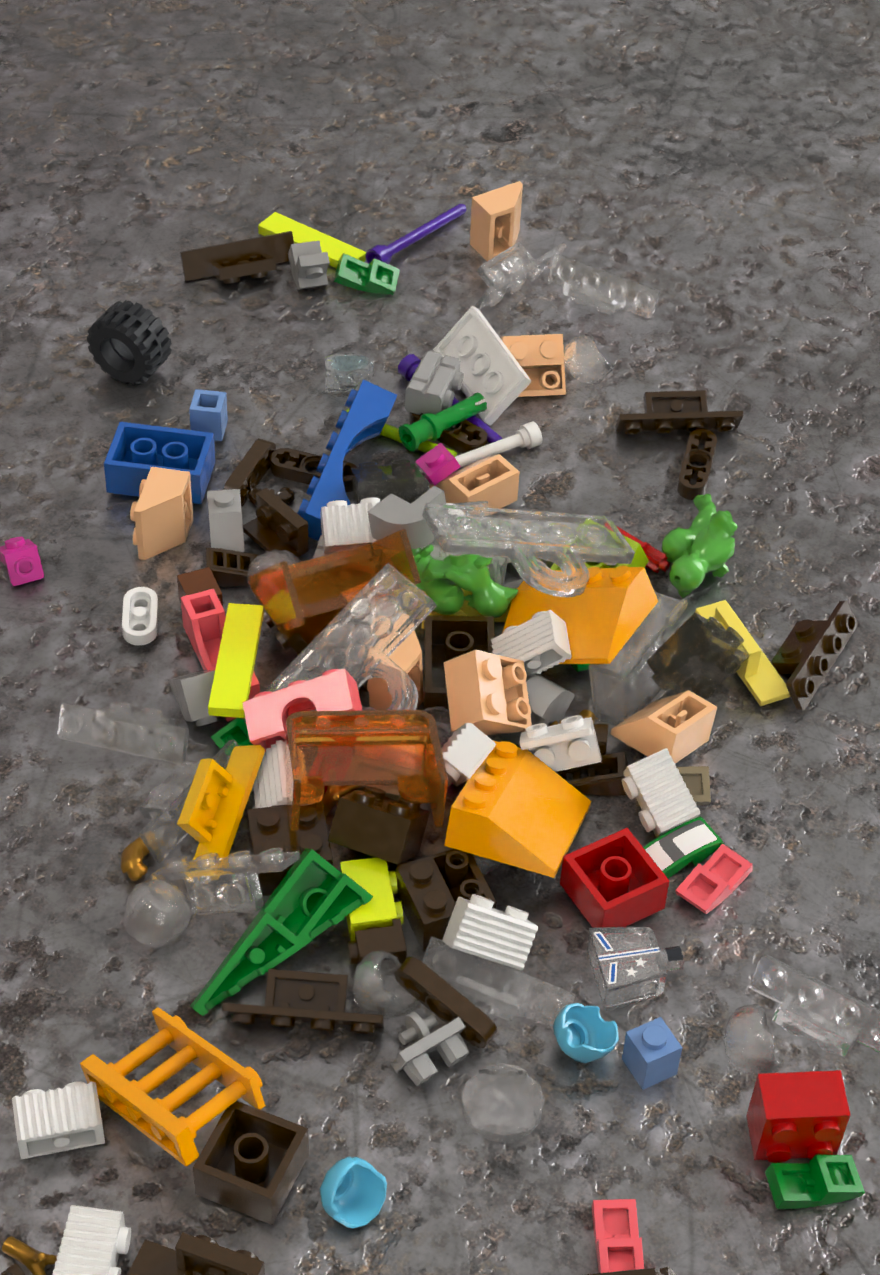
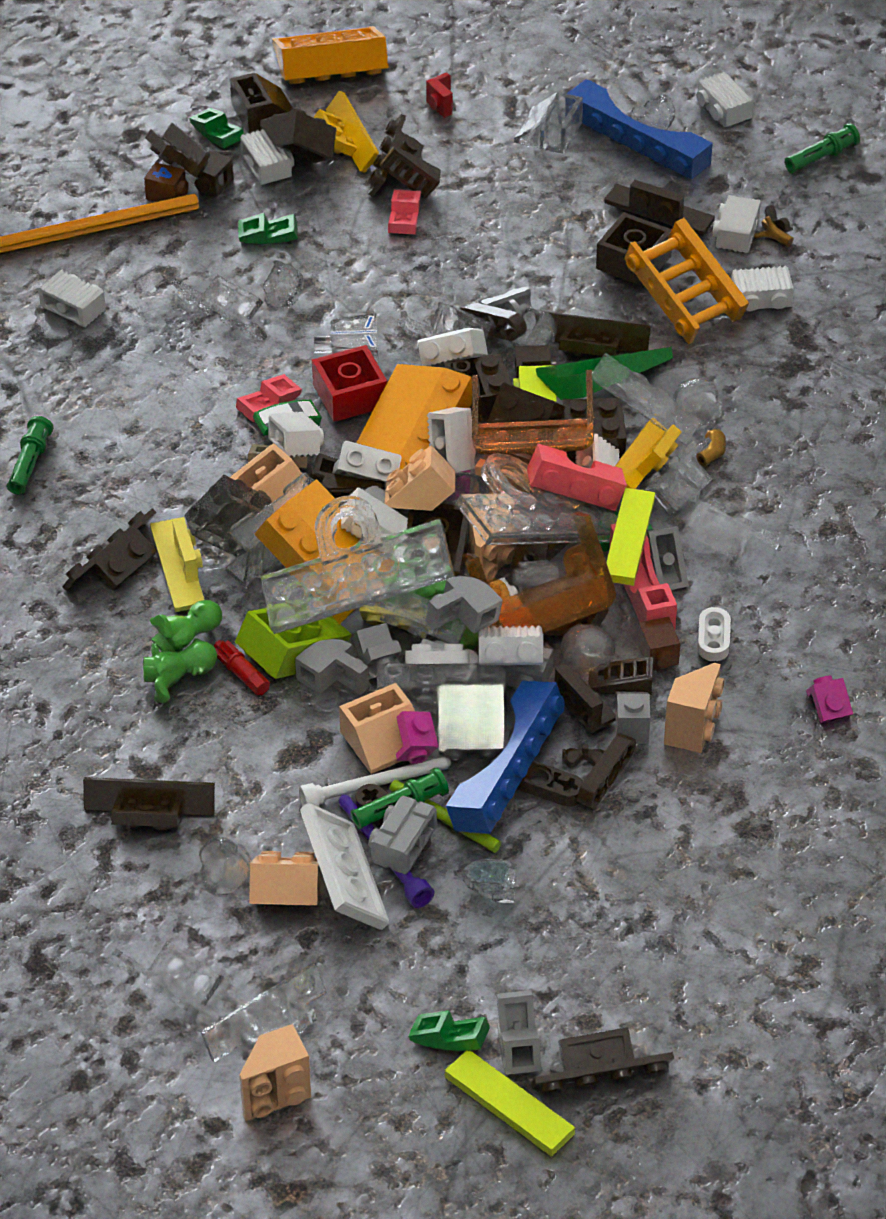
camera: 170 degrees left, 0 degrees up
black tyre [87,300,172,385] -> none
blue brick [104,422,216,504] -> none
medium blue brick [189,389,228,441] -> none
medium azure hair [320,1157,387,1229] -> none
dark purple piece [366,204,467,264] -> none
clear tile [462,1063,544,1143] -> none
medium azure hair [553,1003,619,1063] -> none
medium blue brick [622,1017,682,1090] -> none
dark brown beam [677,429,717,500] -> none
red brick [746,1070,851,1163] -> none

